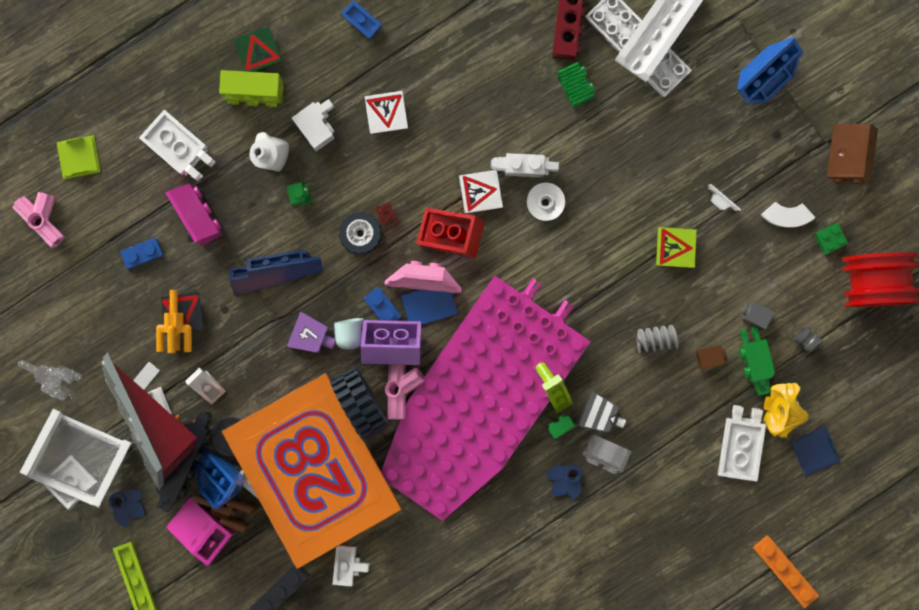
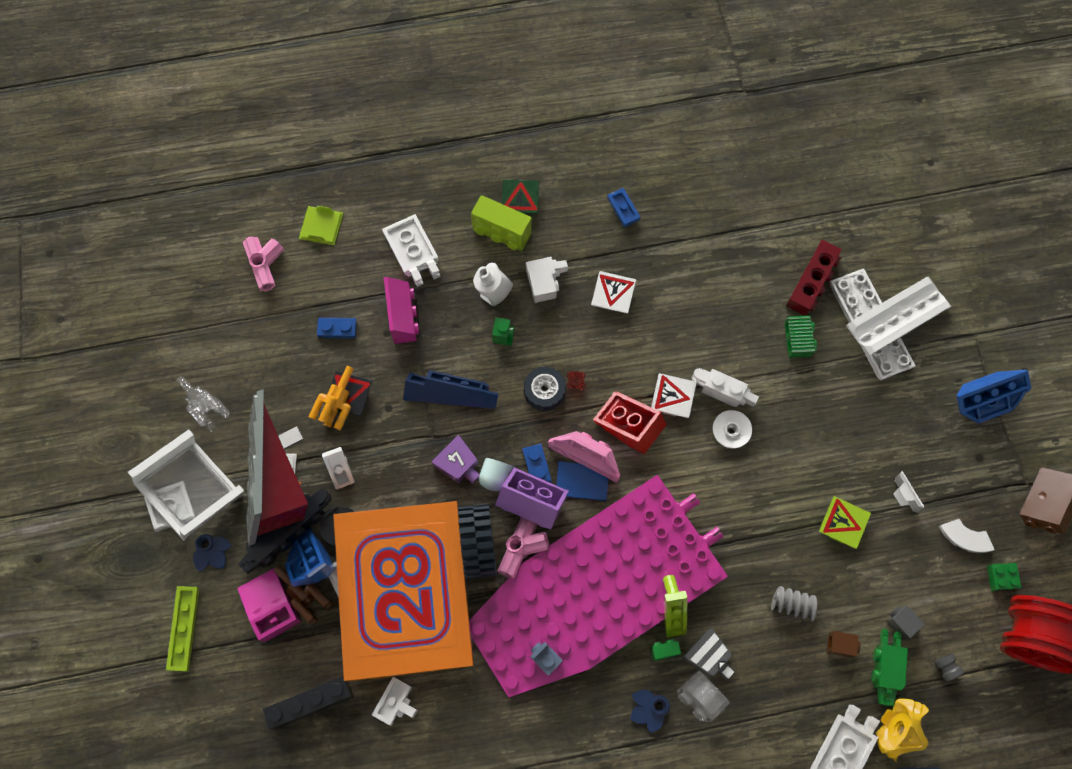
camera: 20 degrees right, 15 degrees down
none -> sand blue bracket [530,642,563,676]

